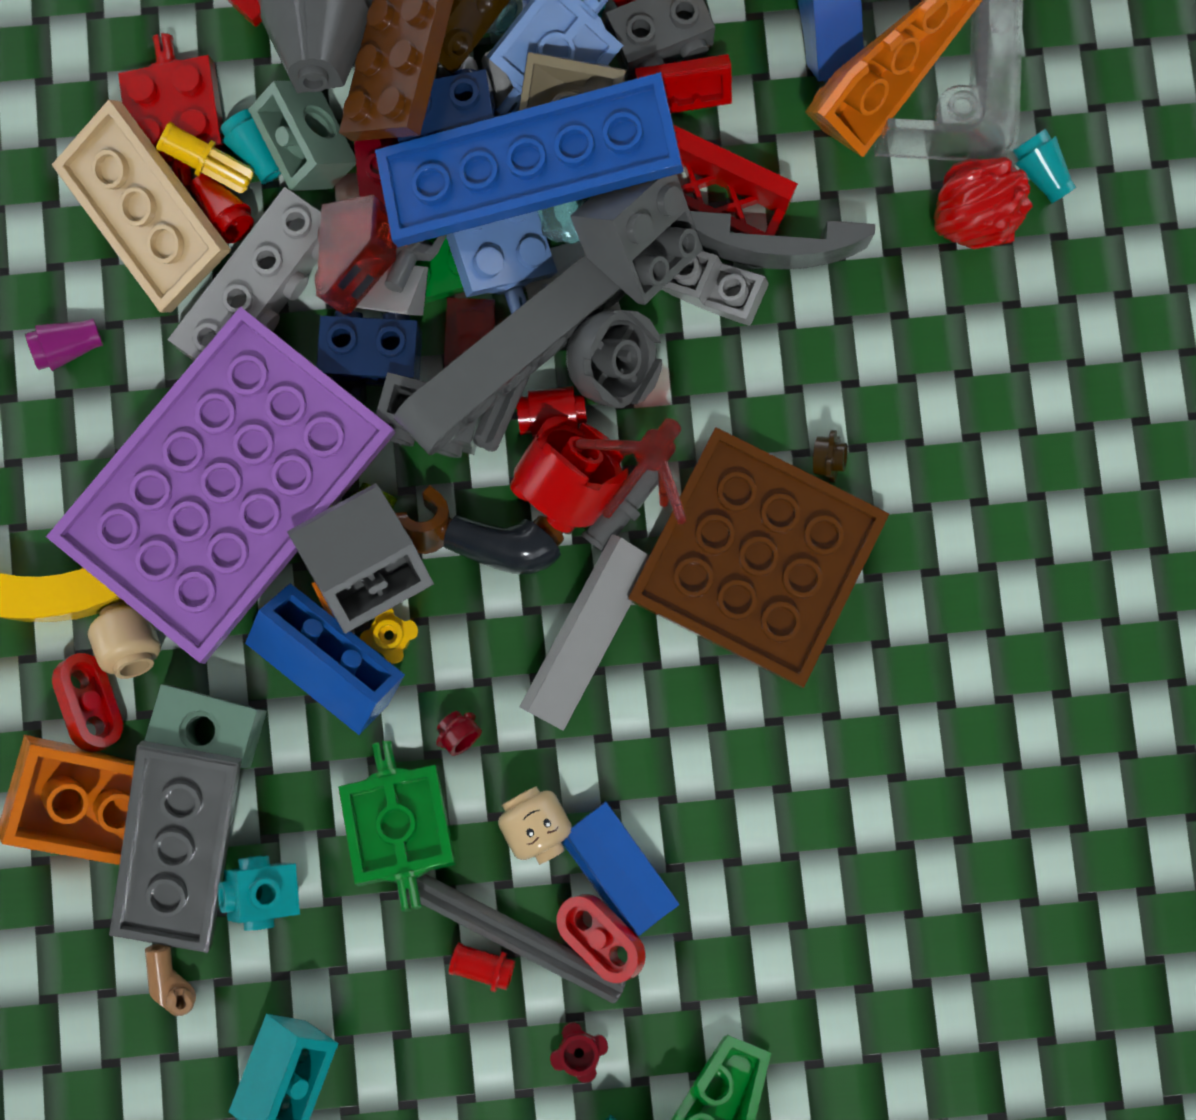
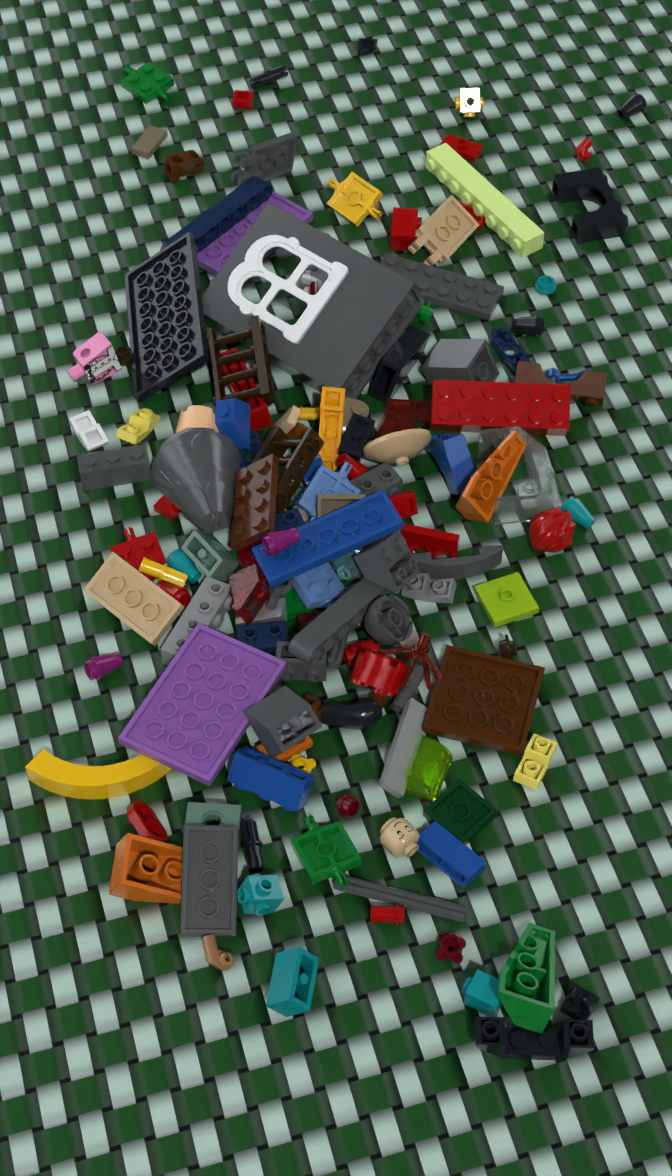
camera: 10 degrees left, 30 degrees down
tan head [88,602,161,679] -> none
red plate [557,894,646,983] -> none
none -> black axle [241,819,265,874]
none -> magenta cone [262,527,300,556]
none -> clear neon green brick [406,737,453,801]
none -> dark green tile [423,779,498,845]
none -> lime plate [474,572,539,628]
none -> light yellow slope [513,734,558,790]

